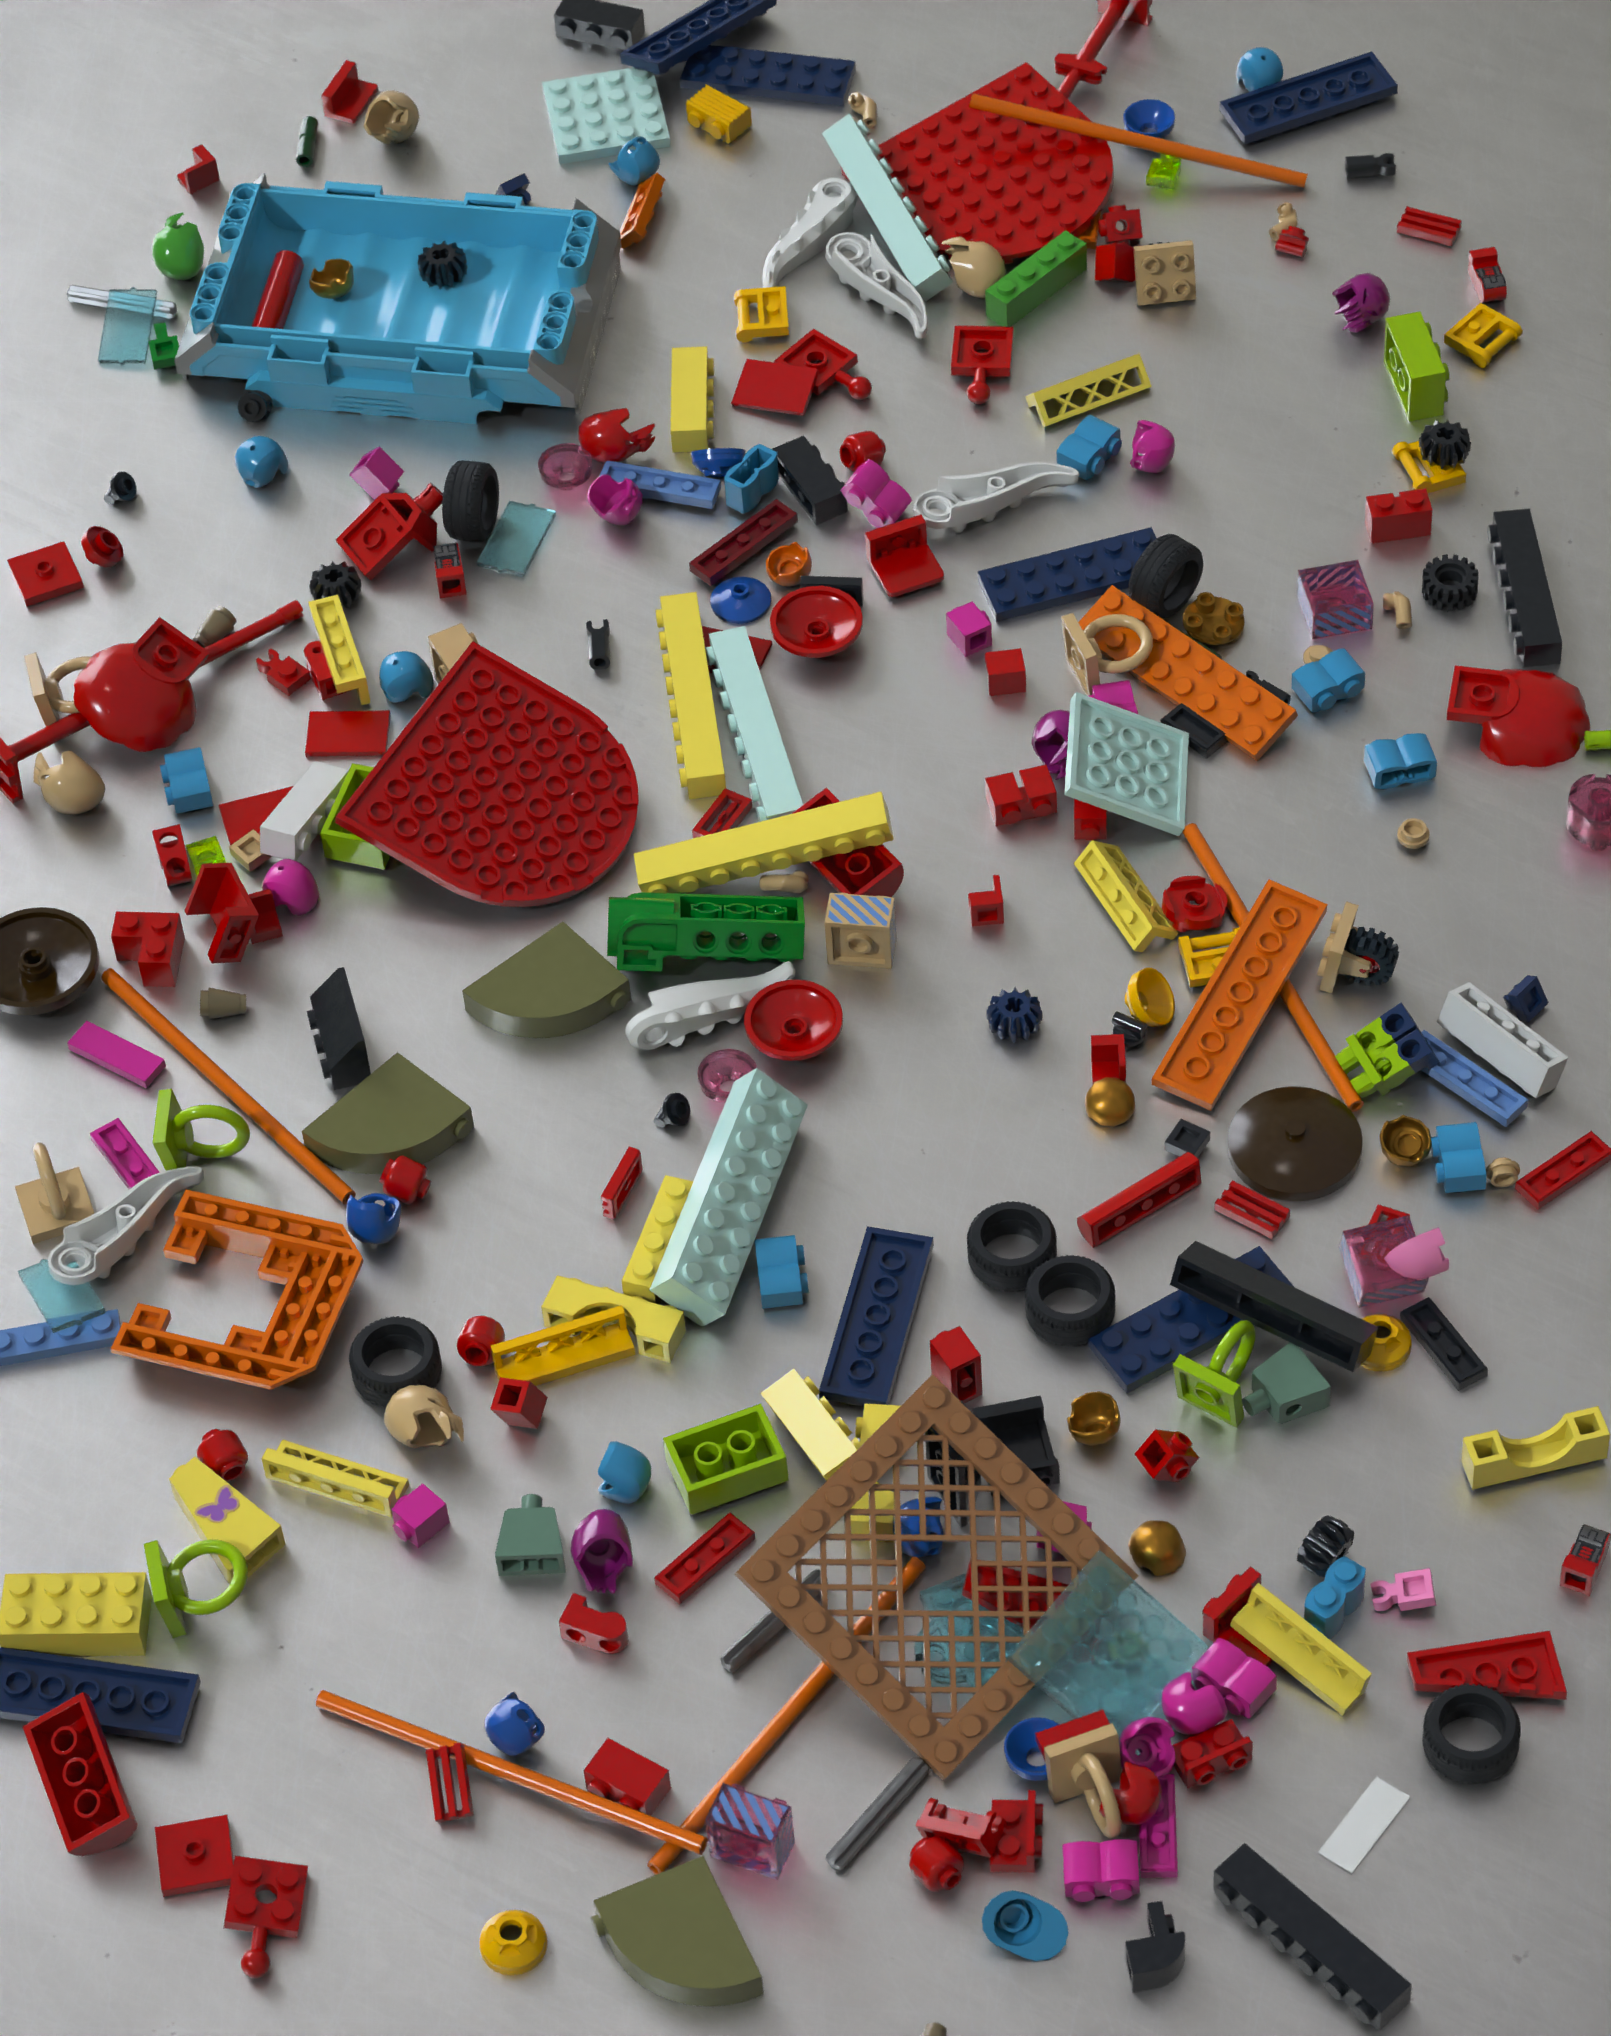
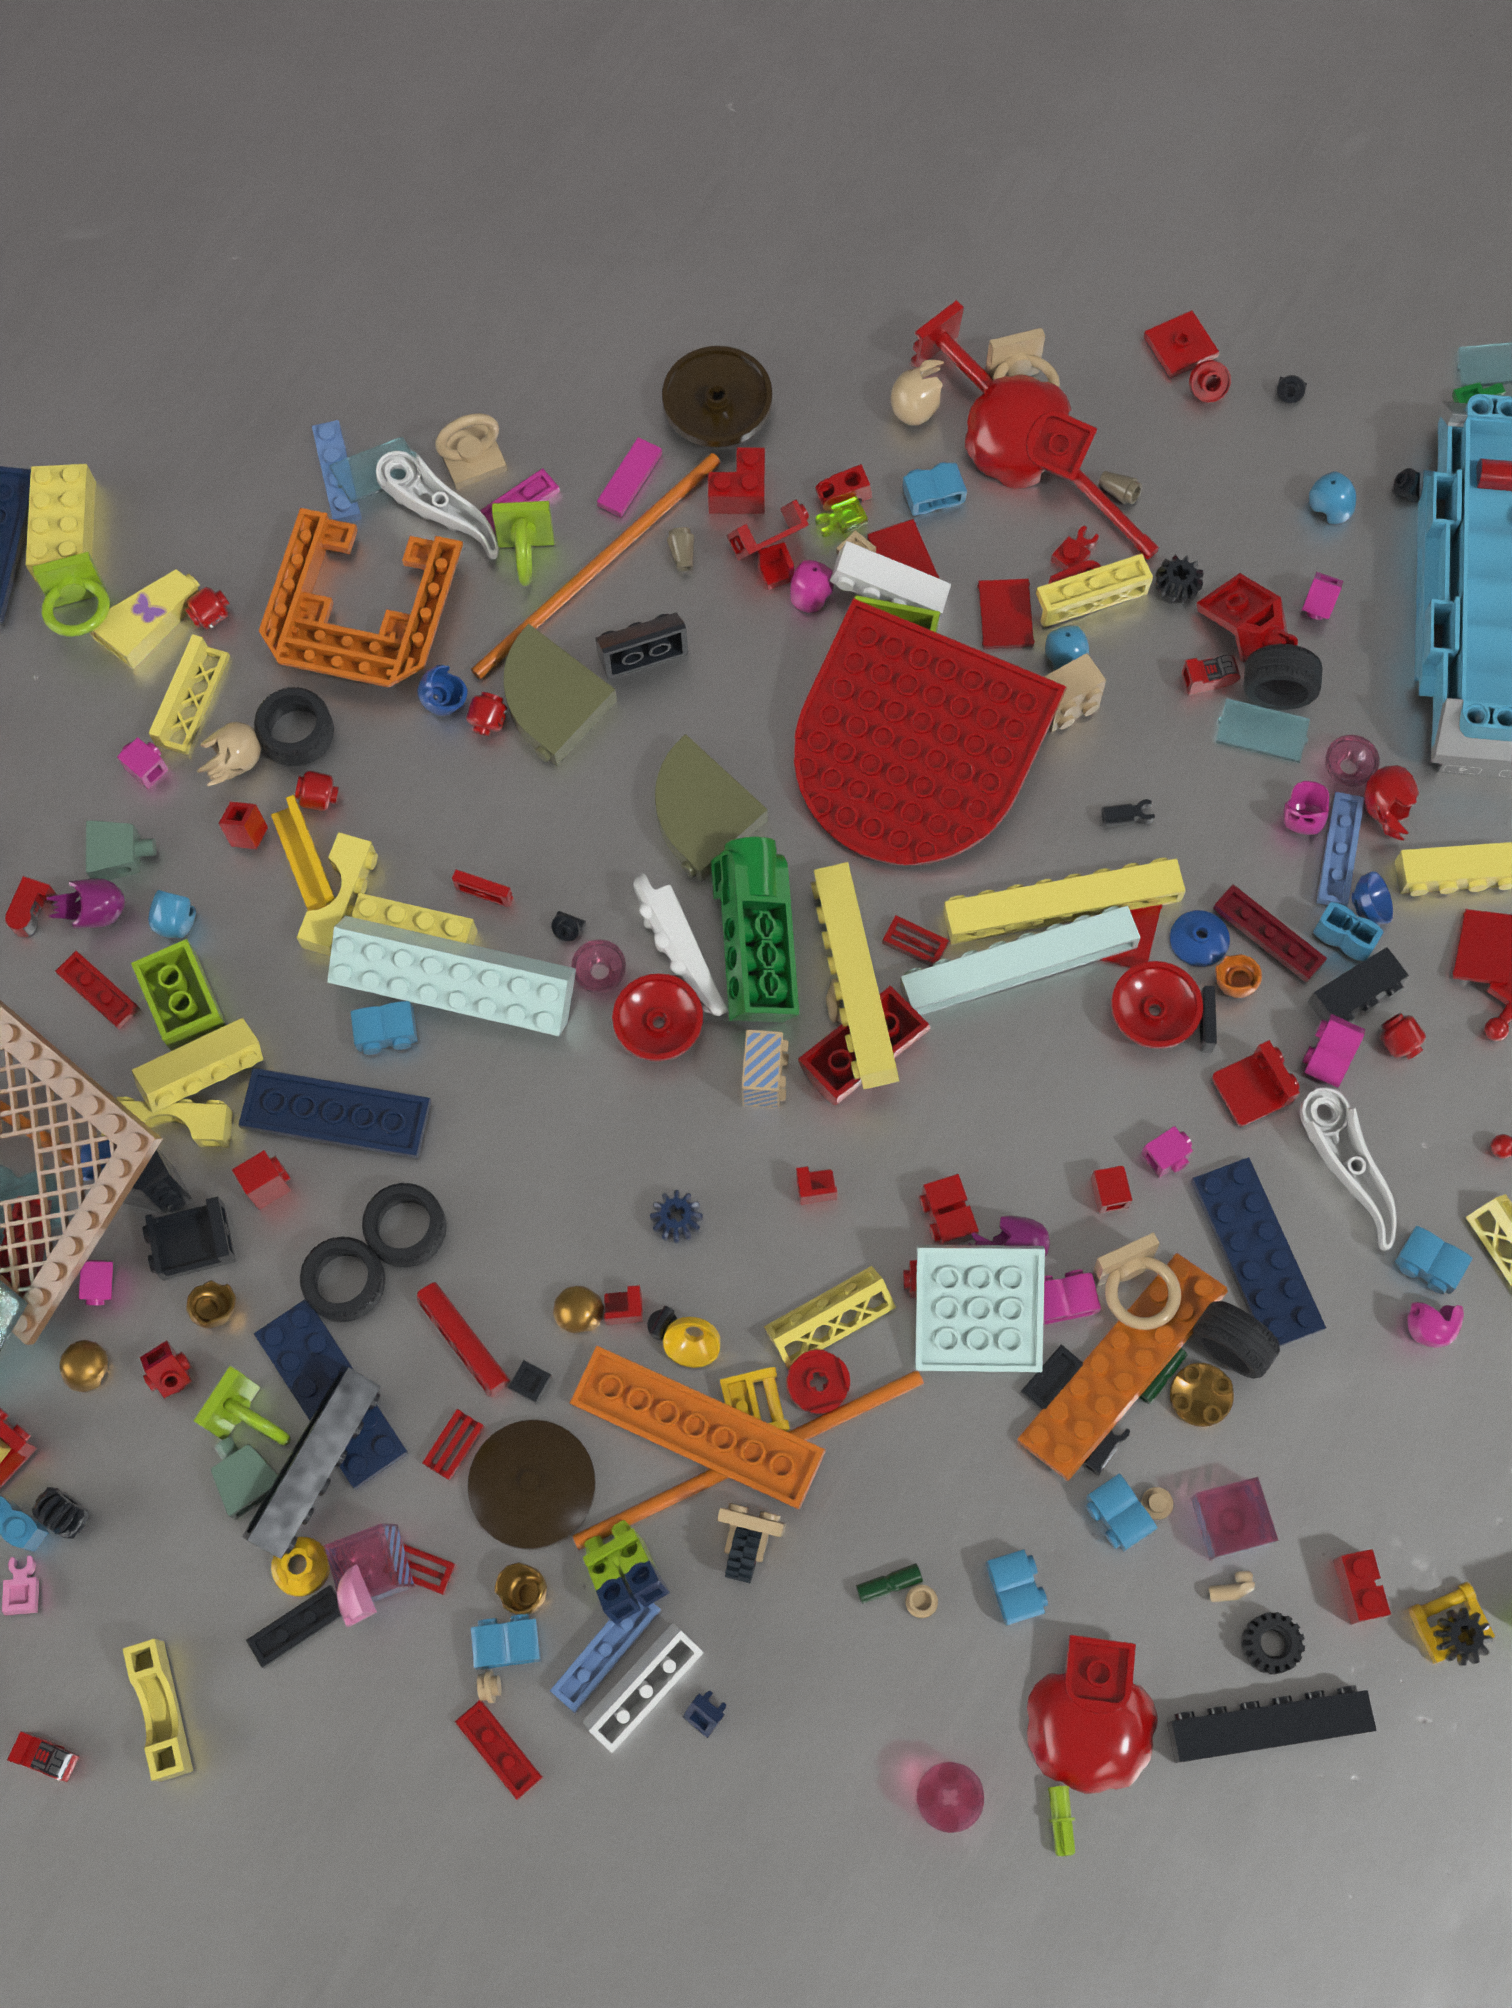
camera: 85 degrees right, 20 degrees up
none -> dark green piece [856,1563,923,1604]

